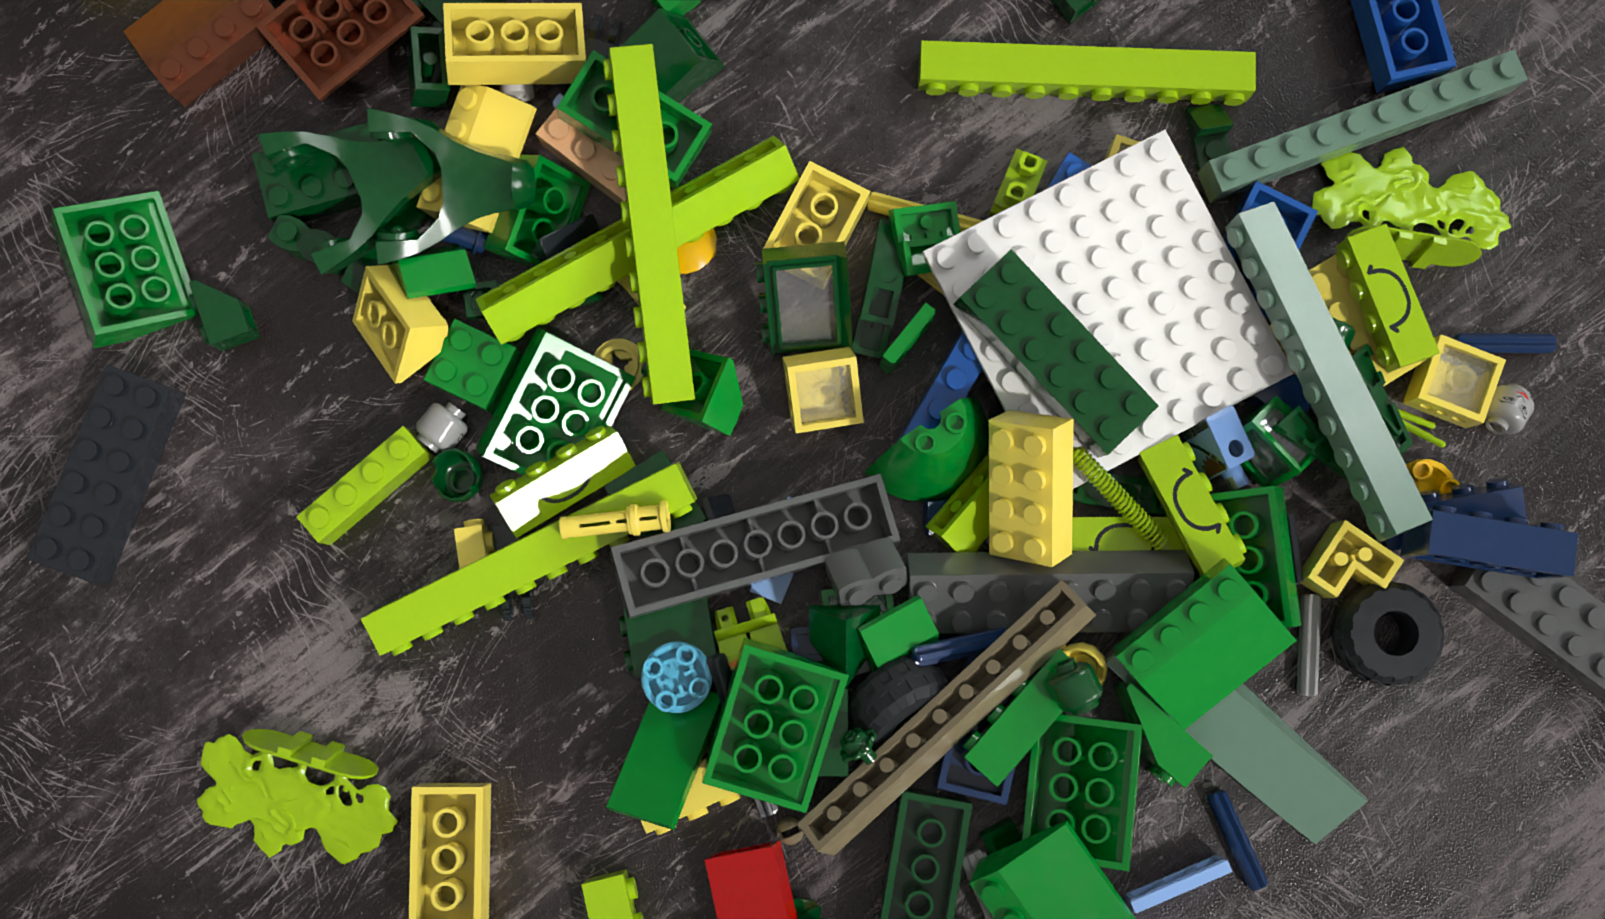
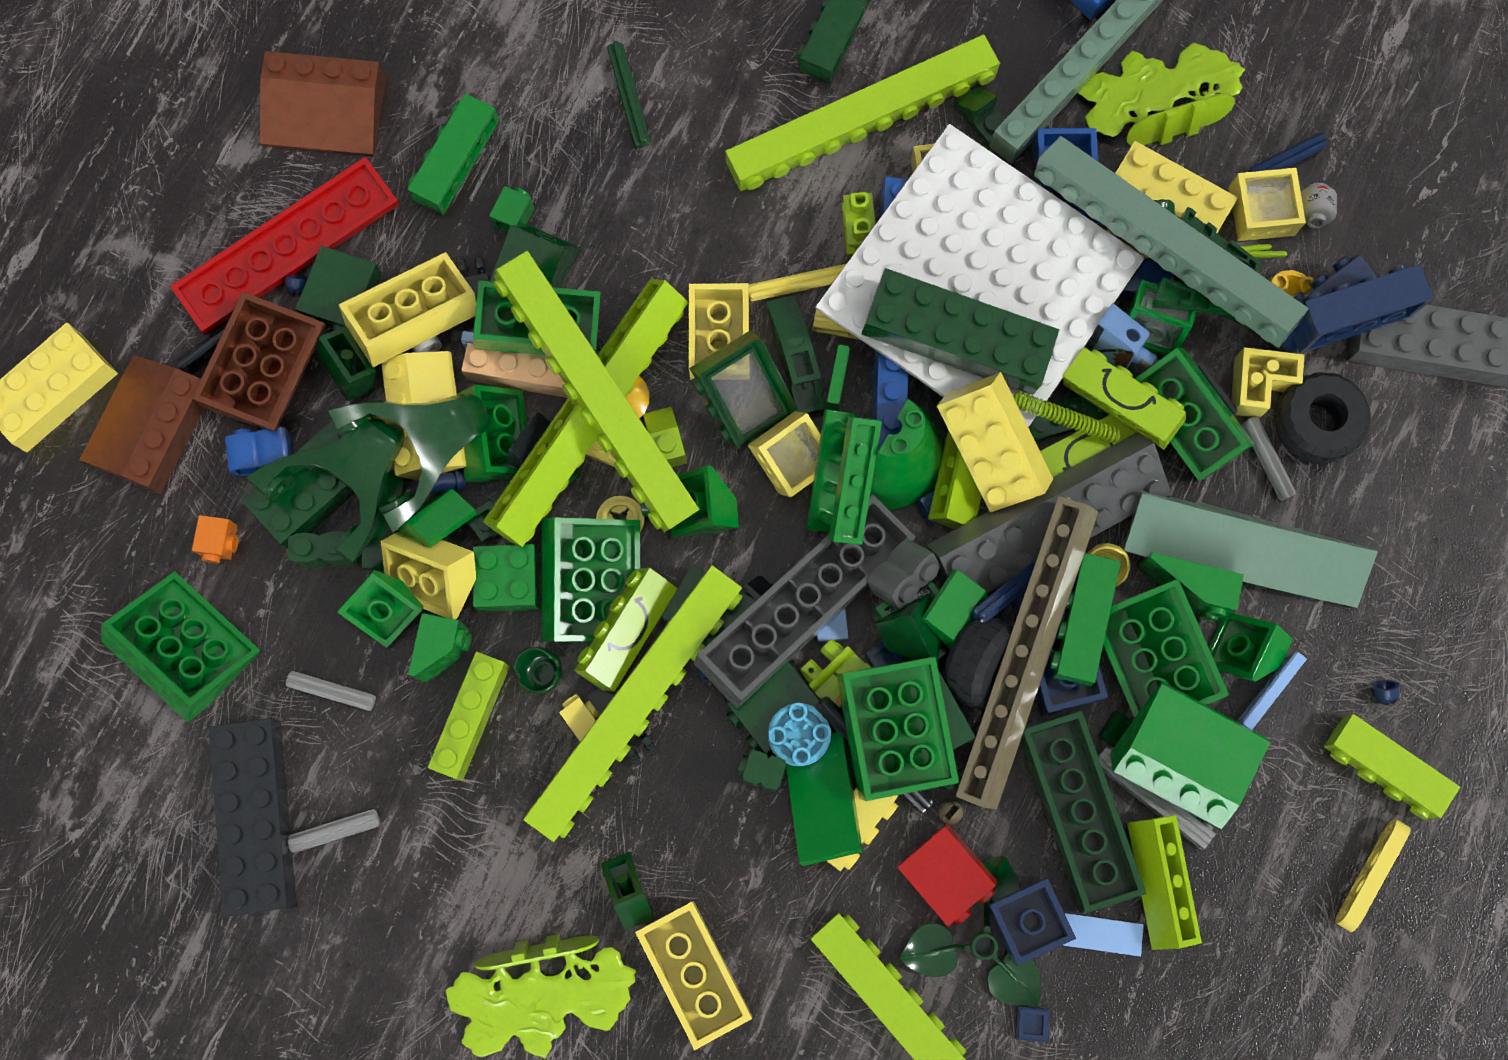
camera: 25 degrees left, 5 degrees down
dark green slope [189,280,260,351] -> none
light grey head [416,402,467,454] -> none
light yellow pin [559,500,671,539] -> none
dark green plant [840,727,877,765] -> none
green slope [889,201,961,276] -> none
dark green head [1048,658,1103,716] -> none
green slope [1113,558,1297,730] -> none
dark blue axle [1207,790,1268,891] -> none
lime brick [1336,224,1440,373] -> none
none -> orange brick [192,515,238,563]
none -> blue brick [225,425,293,476]
none -> light grey axle [286,671,376,711]
none -> light grey axle [287,809,380,853]
none -> green slope [337,570,424,648]
none -> green slope [408,613,472,683]
none -> dark green slope [601,851,655,931]
none -> lime slope [643,407,687,467]
none -> dark green brick [738,750,786,793]
none -> green fence [806,409,882,545]
none -> green slope [1209,613,1293,682]

